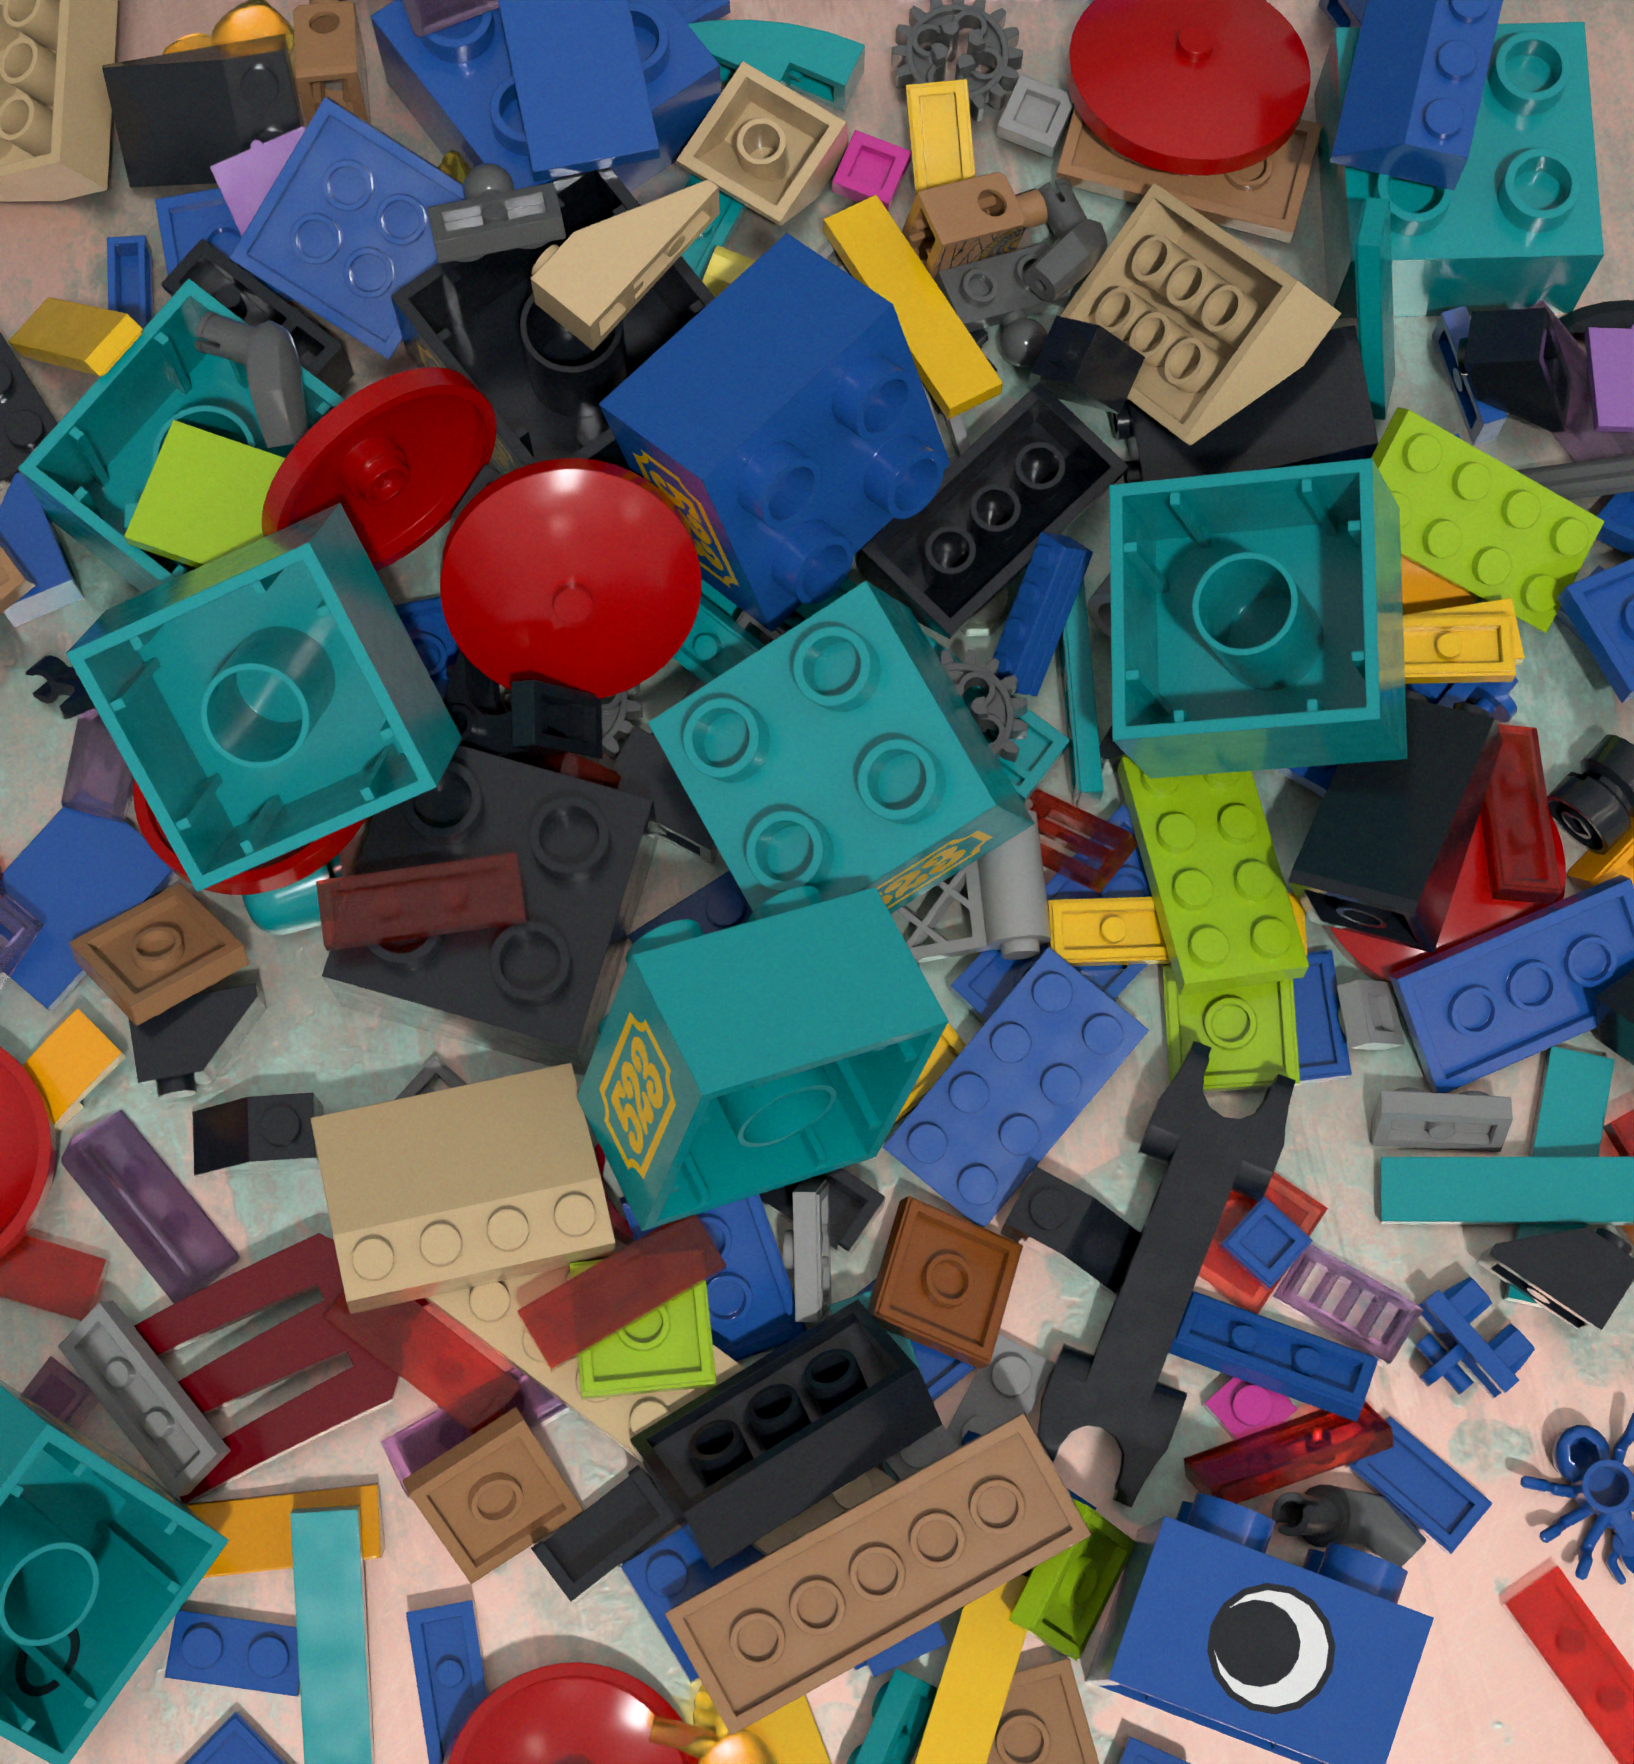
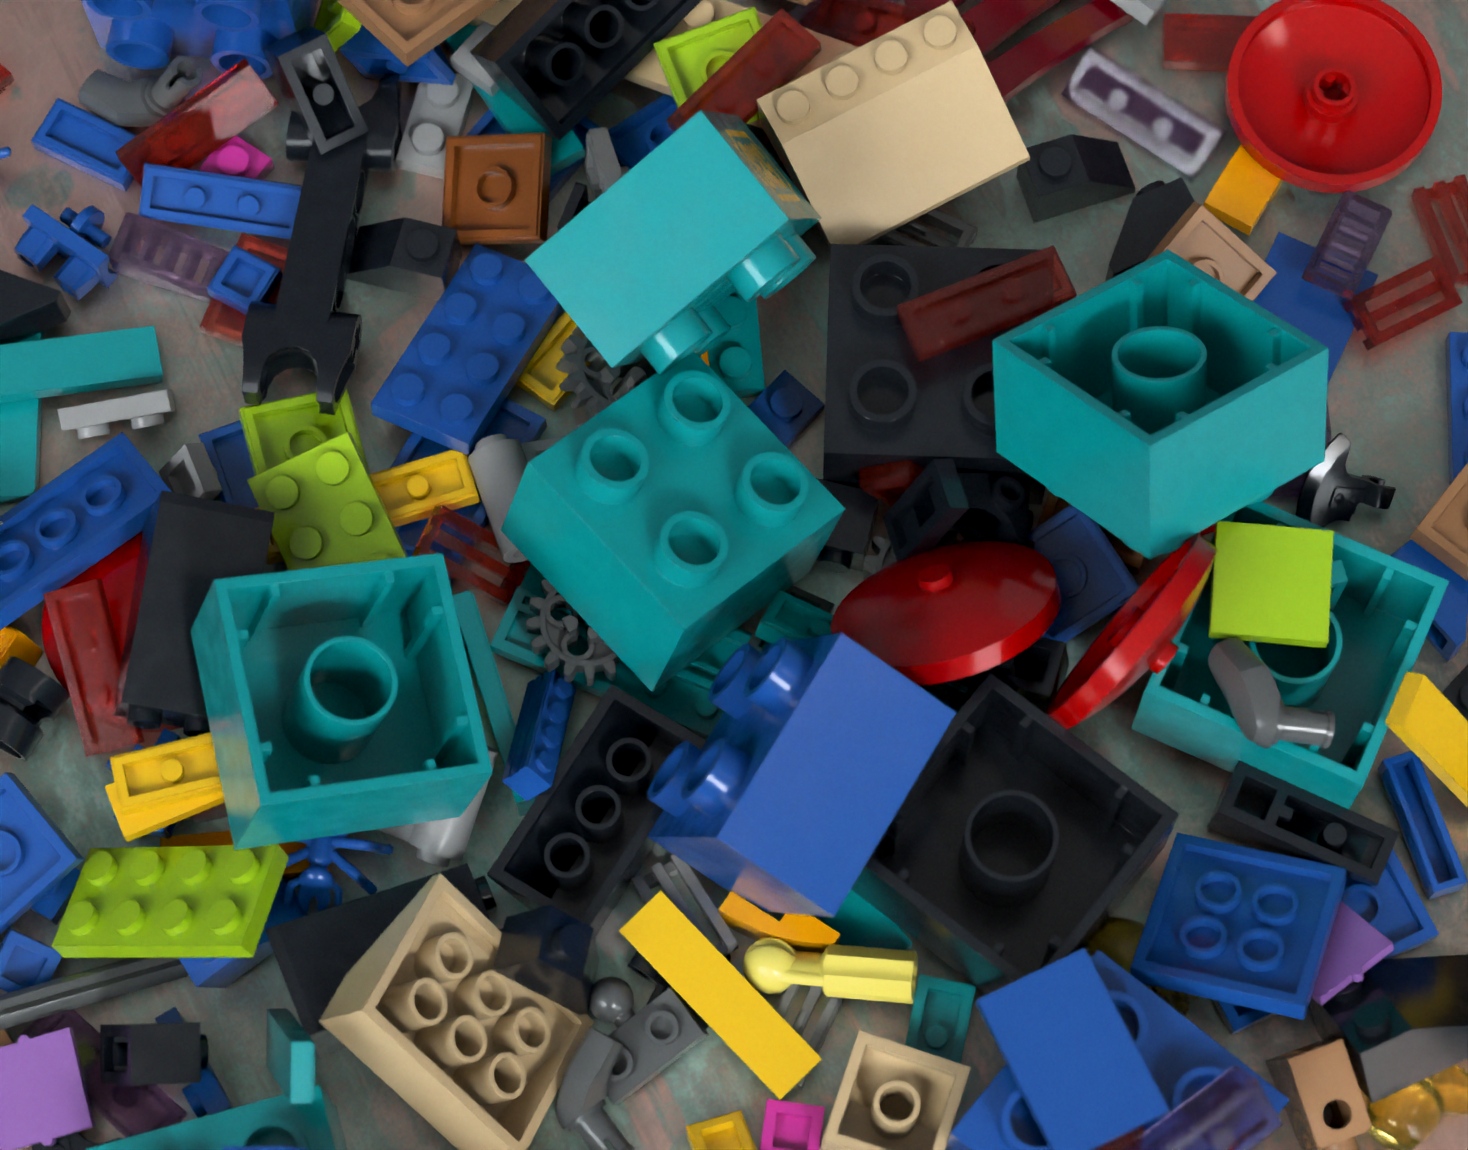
camera: 170 degrees right, 5 degrees down
dark grey plate [427,163,566,264] -> none
tan slope [531,179,720,351] -> none
medium nougat torso [901,172,1048,279] -> none
none -> black slope [262,25,369,155]

